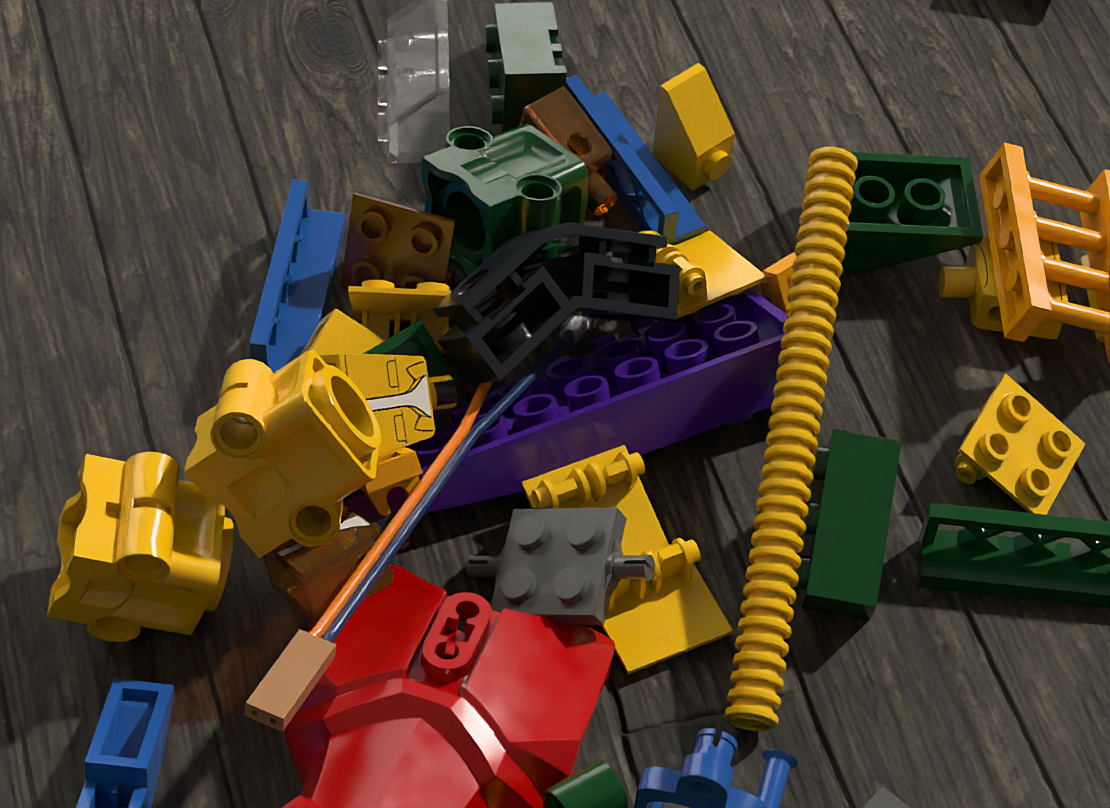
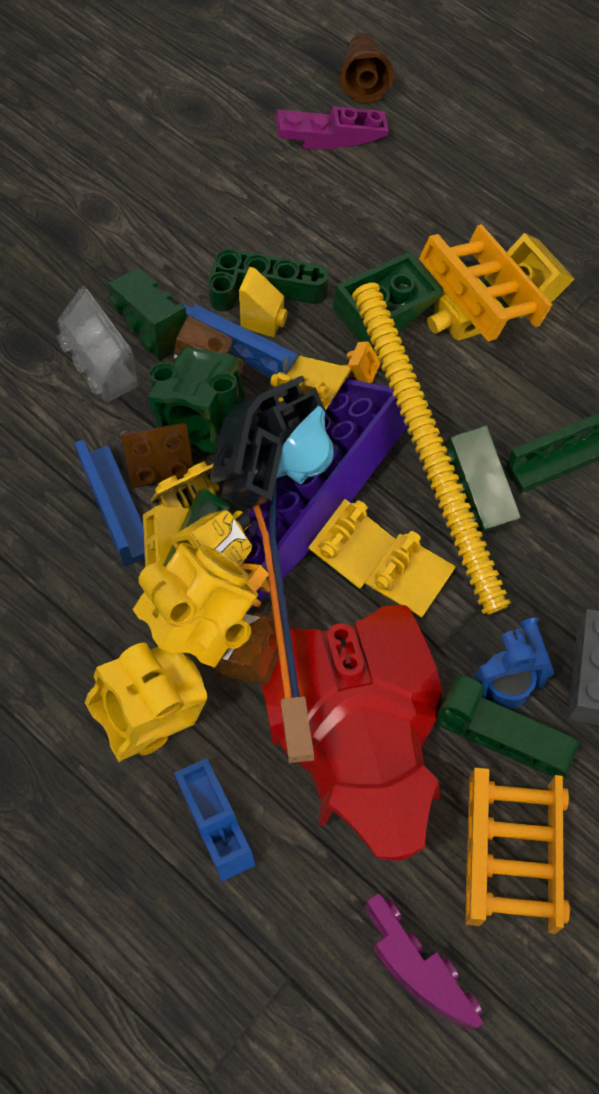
camera: 30 degrees left, 10 degrees up
dark grey plate [466,508,655,625] -> none
yellow hinge [955,373,1086,515] -> none
none -> dark green beam [208,249,328,312]
none -> medium azure hat [276,406,334,484]

